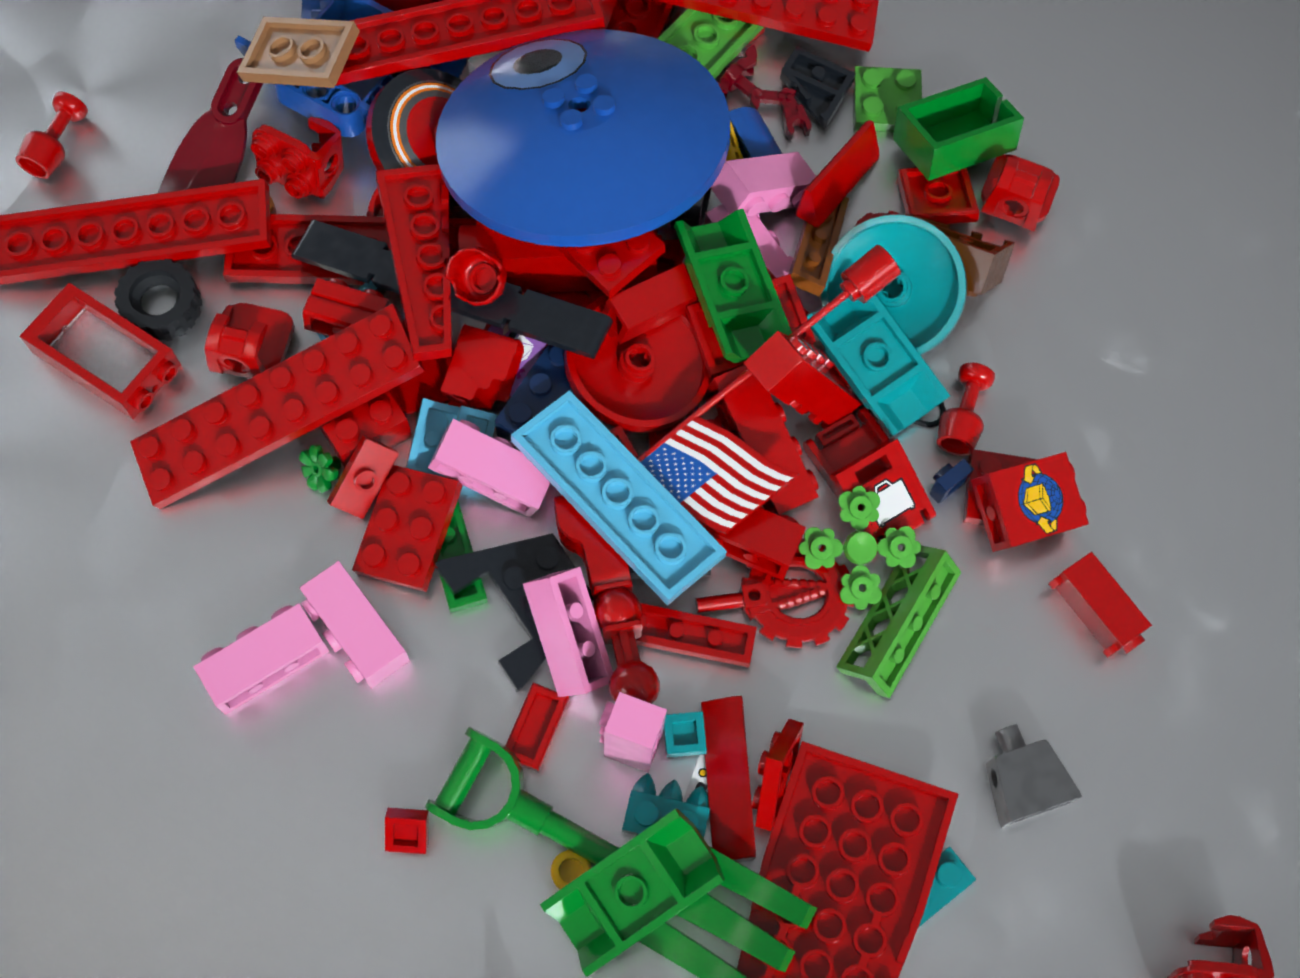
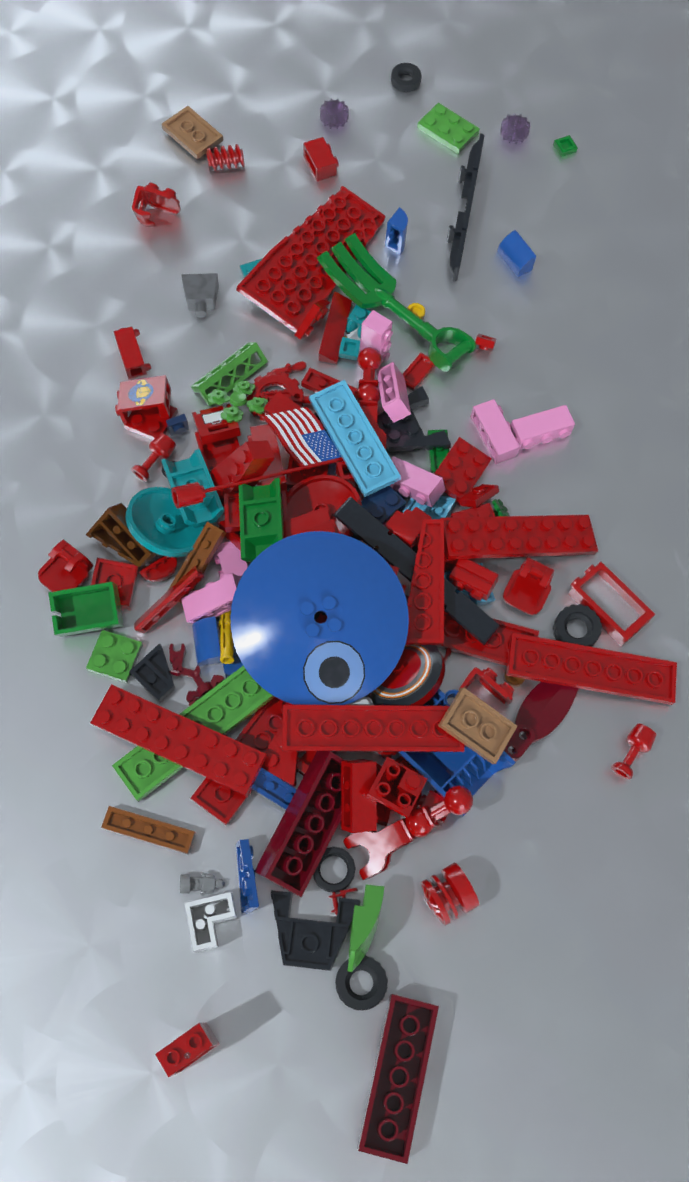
camera: 165 degrees left, 0 degrees up
red hair [445,247,507,306] -> none
green piece [540,808,725,977] -> none
none -> red piece [271,361,307,375]

